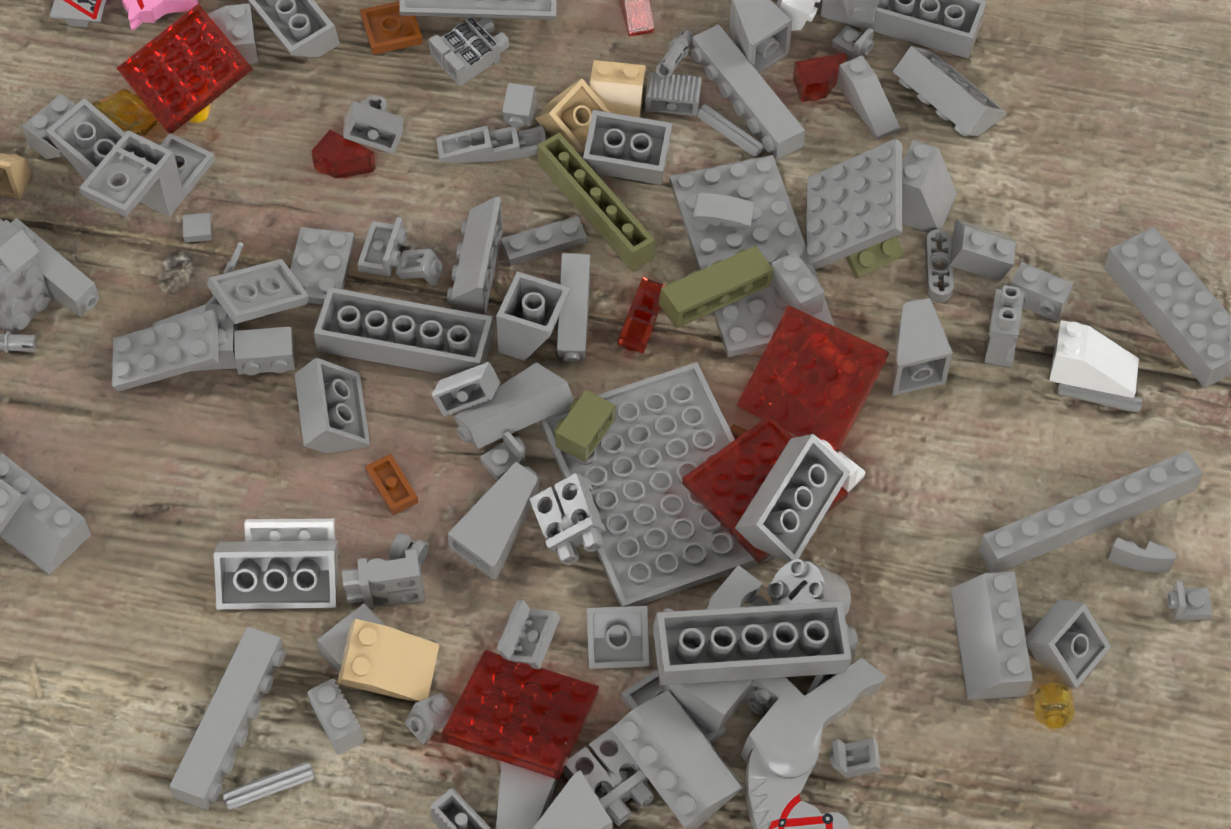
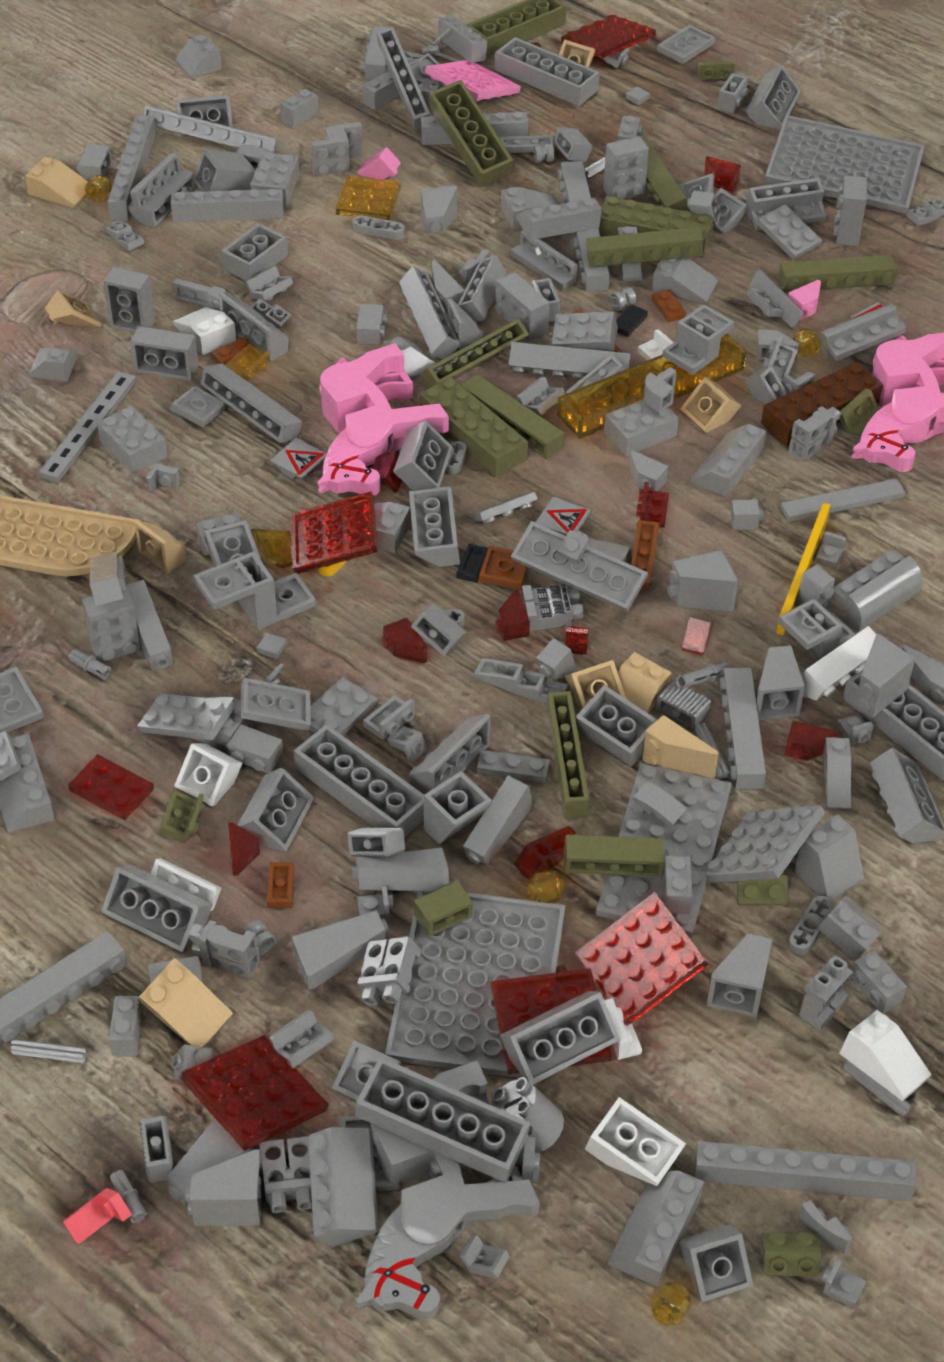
camera: 30 degrees right, 10 degrees down
none -> clear red plate [68,754,154,820]
none -> olive bracket [158,790,205,843]
none -> white slope [174,743,242,806]
none -> clear red slope [228,823,260,876]
none -> black tile [456,544,488,583]
none -> clear red slope [495,590,530,641]
none -> clear yellow head [527,870,565,903]
none -> clear red slope [565,626,589,655]
none -> white slope [585,1097,686,1186]
none -> tan slope [642,715,719,779]
none -> olive bracket [761,1231,821,1277]

